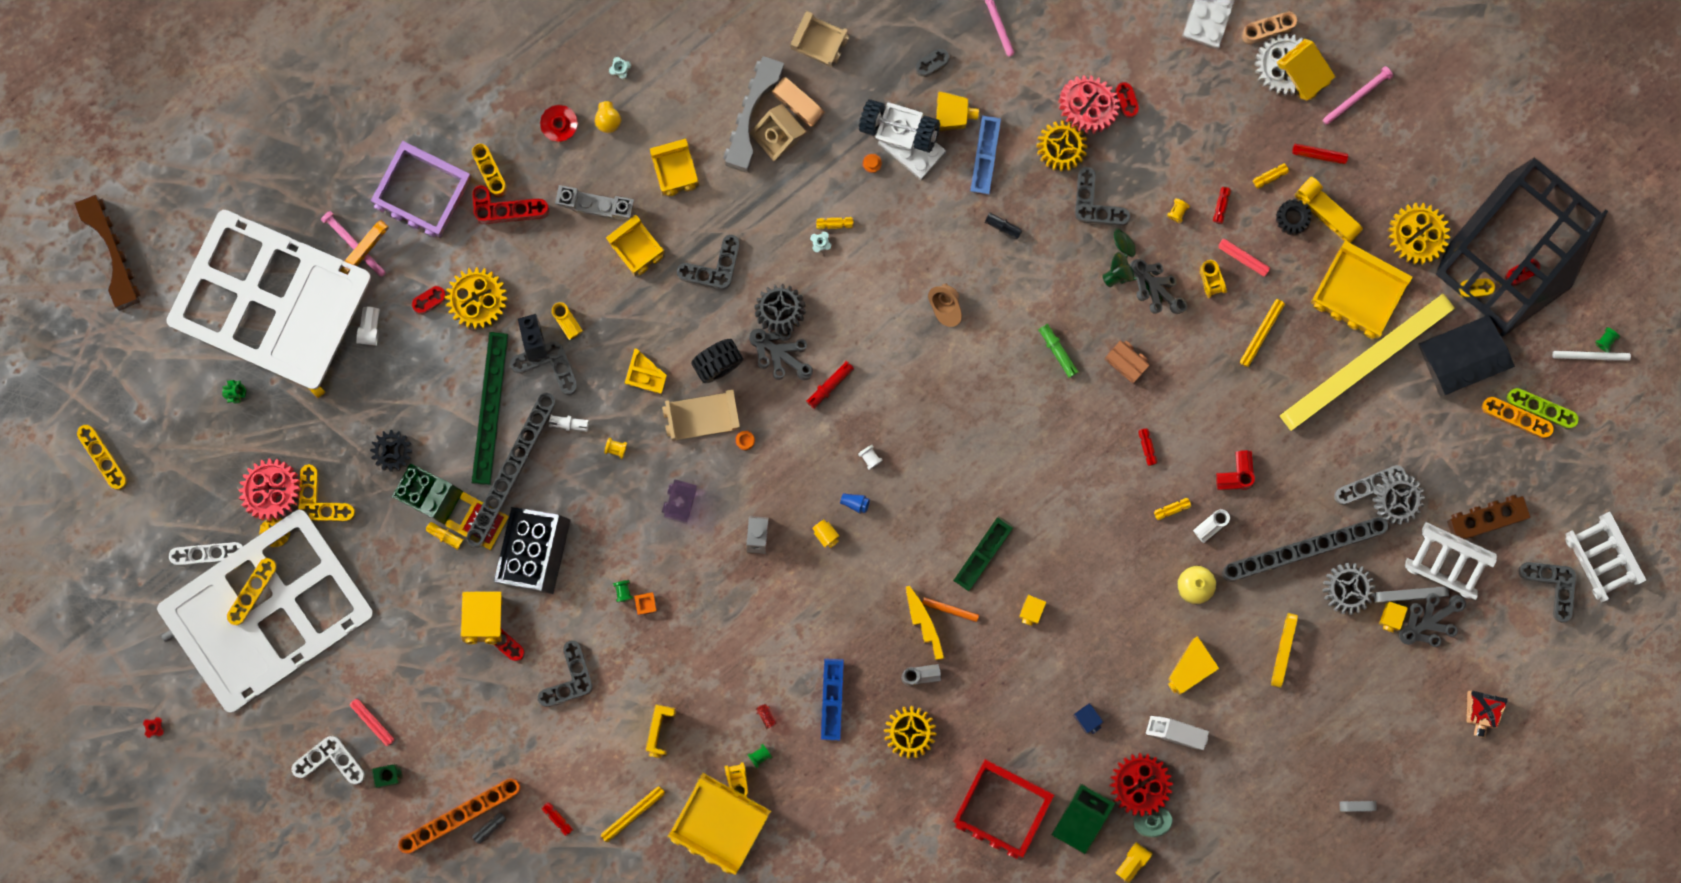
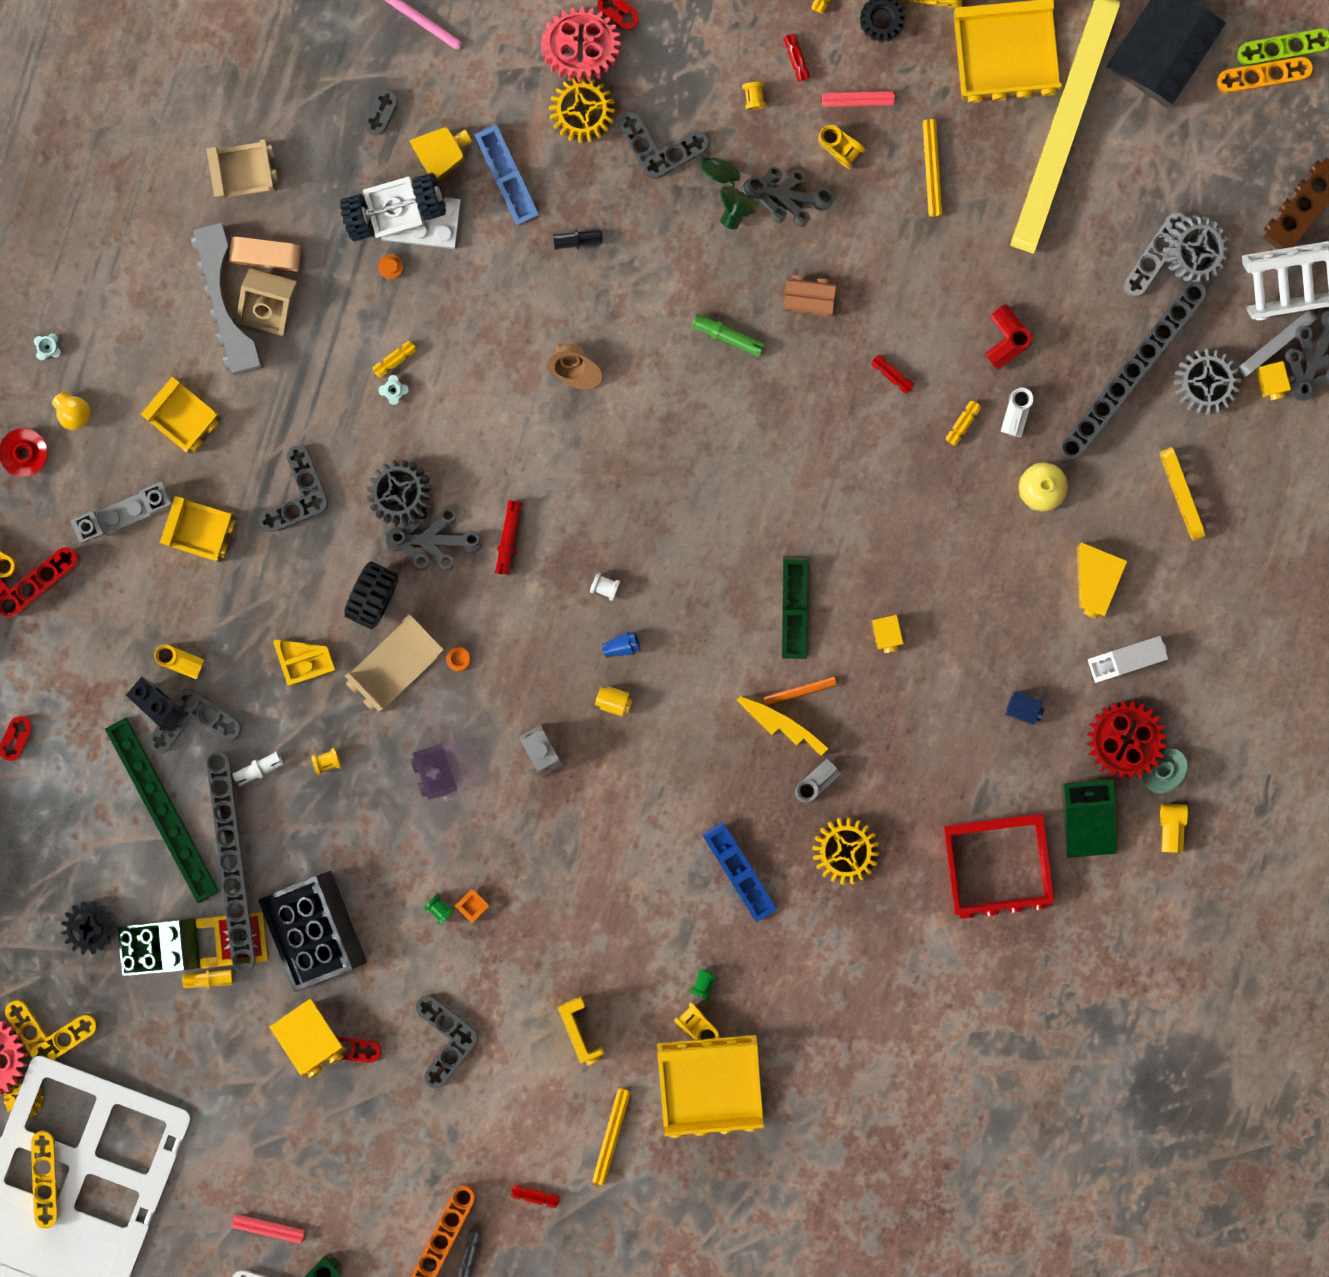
camera: 30 degrees left, 5 degrees up
yellow gear [445,267,508,330] -> none
clear red pin [756,703,777,729] -> none

